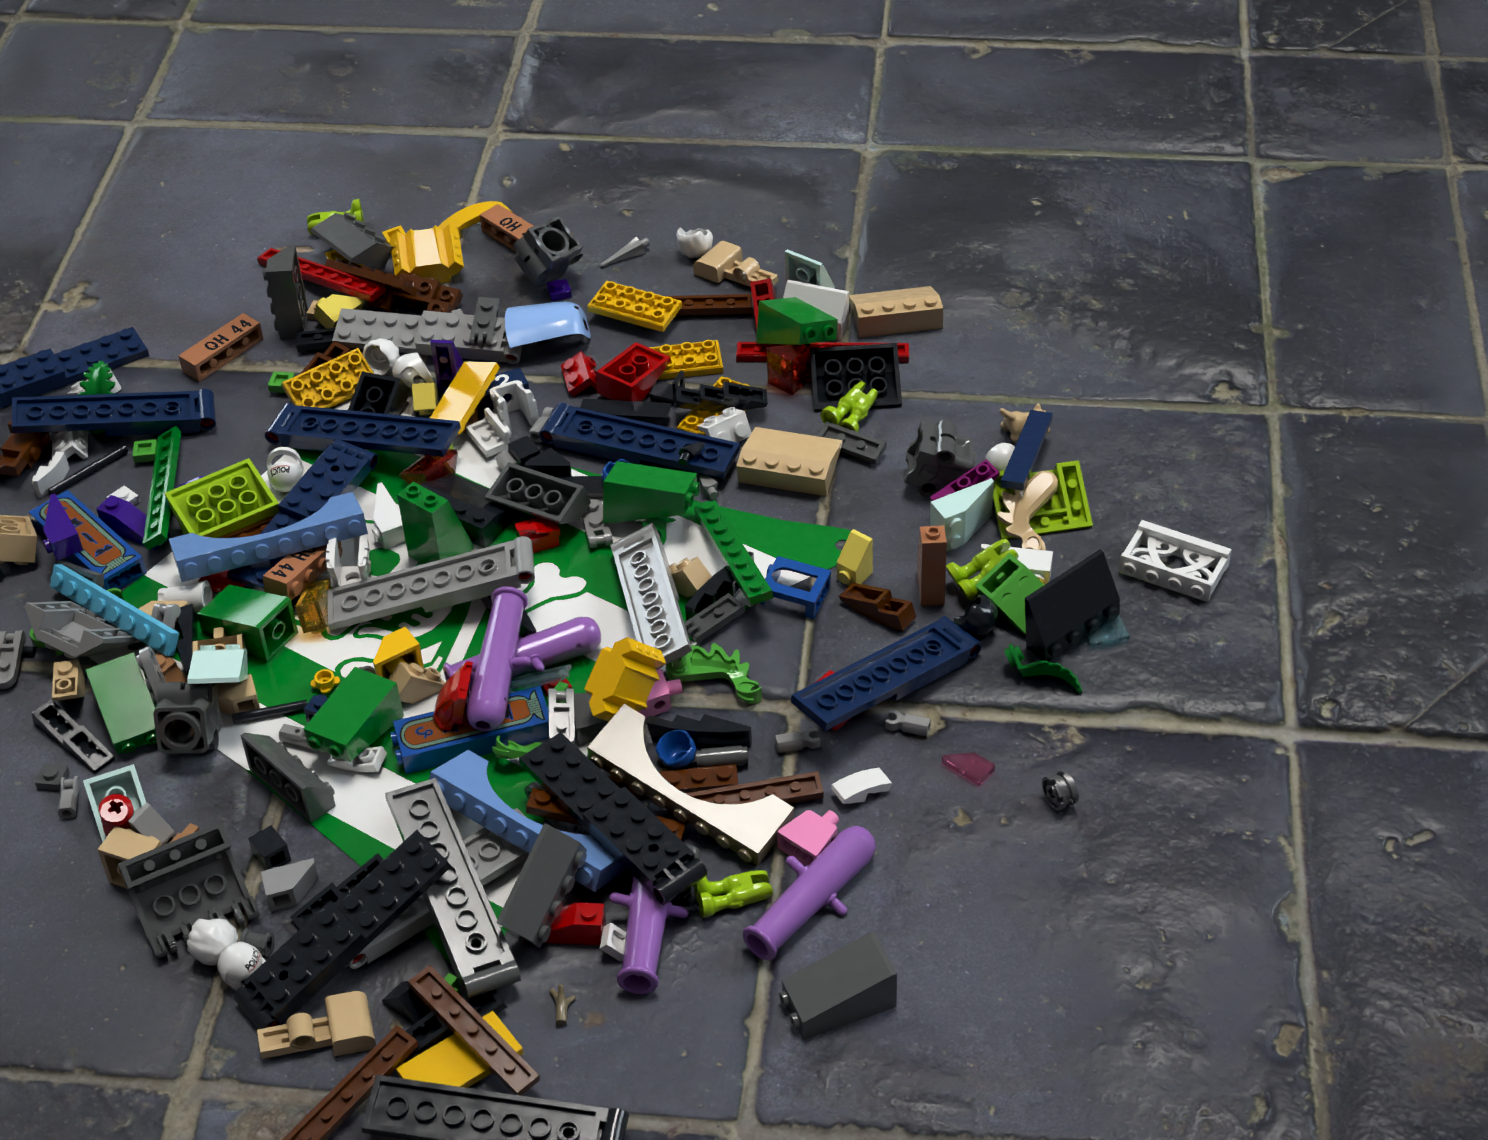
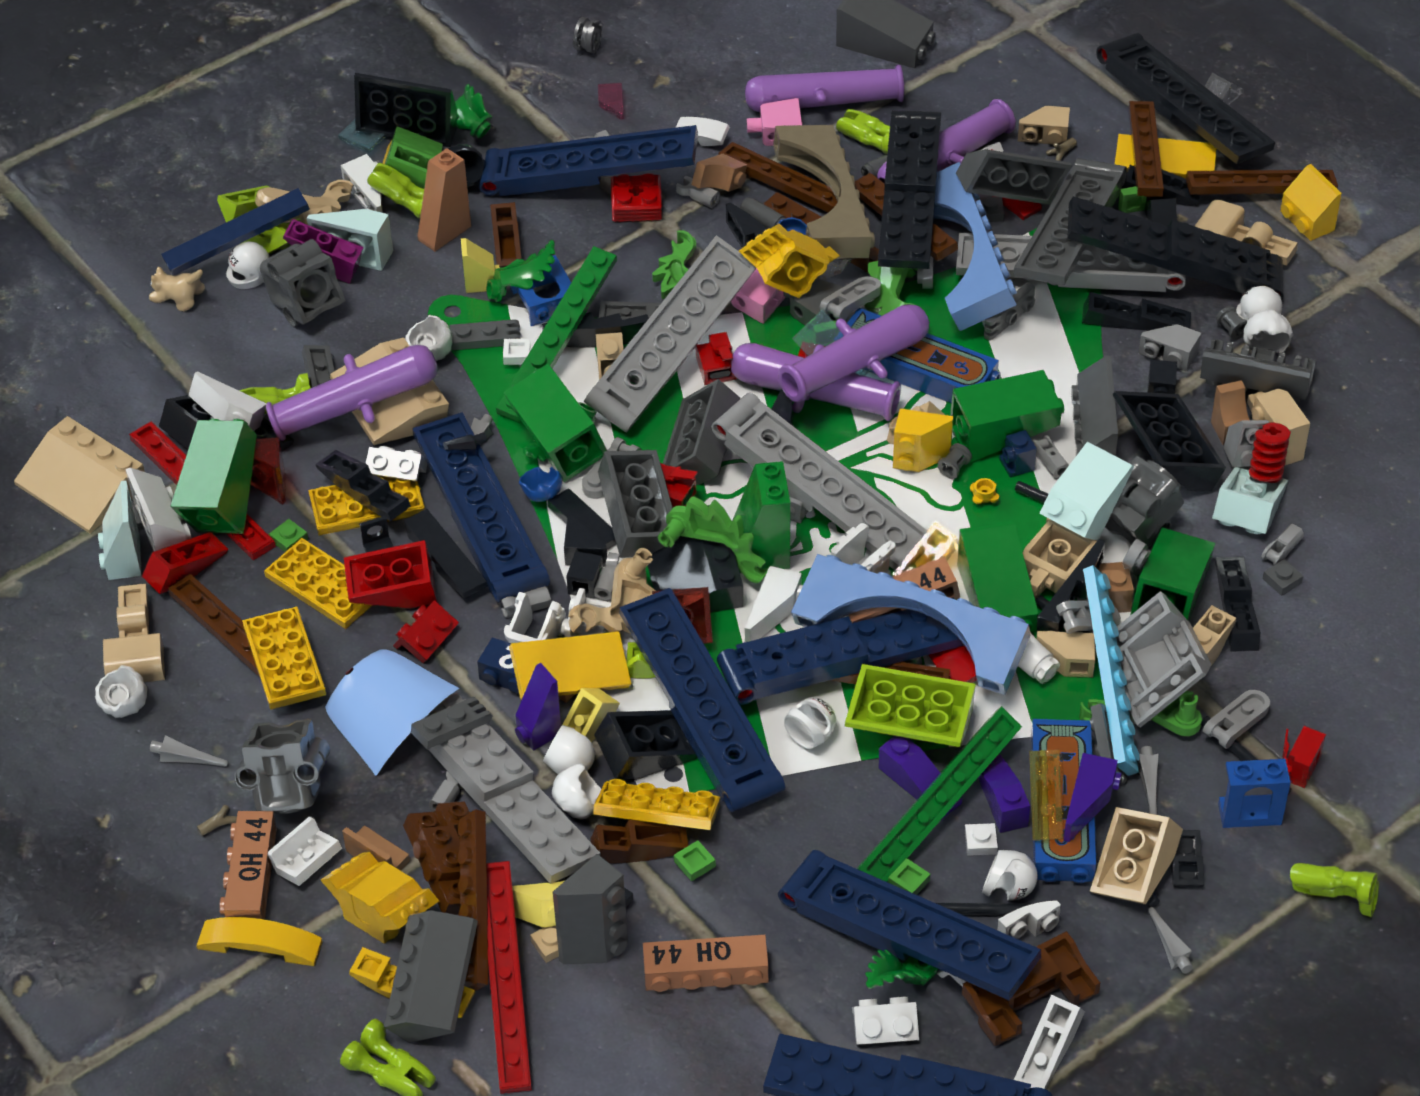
camera: 135 degrees left, 5 degrees up
red slope [432,661,473,731] -> none
white fence [1119,520,1231,602] -> none
none -> white slope [188,371,266,431]
none -> medium lavender piece [266,345,438,441]
none -> white bracket [268,817,342,886]
none -> bright green plate [269,519,308,552]
none -> medium nougat panel [342,825,410,871]
none -> white hair [405,315,453,361]
none -> dark grey hinge [450,319,521,350]
none -> green plant [486,240,556,302]
none -> white plate [503,339,531,365]
none -> tan animal [568,548,658,634]
none -> bright green animal [658,496,769,583]
none -> dark grey slope [663,379,740,485]
none -> medium nougat arch [691,154,747,192]
none -> red piece [695,332,736,385]
none -> white helmet [982,850,1038,901]
none -> tan slope [1018,106,1070,144]
none -> clear yellow slope [1029,750,1064,841]
none -> black slope [1113,391,1226,491]
none -> light grey piece [1137,746,1159,815]
none -> yellow slope [1280,164,1342,241]

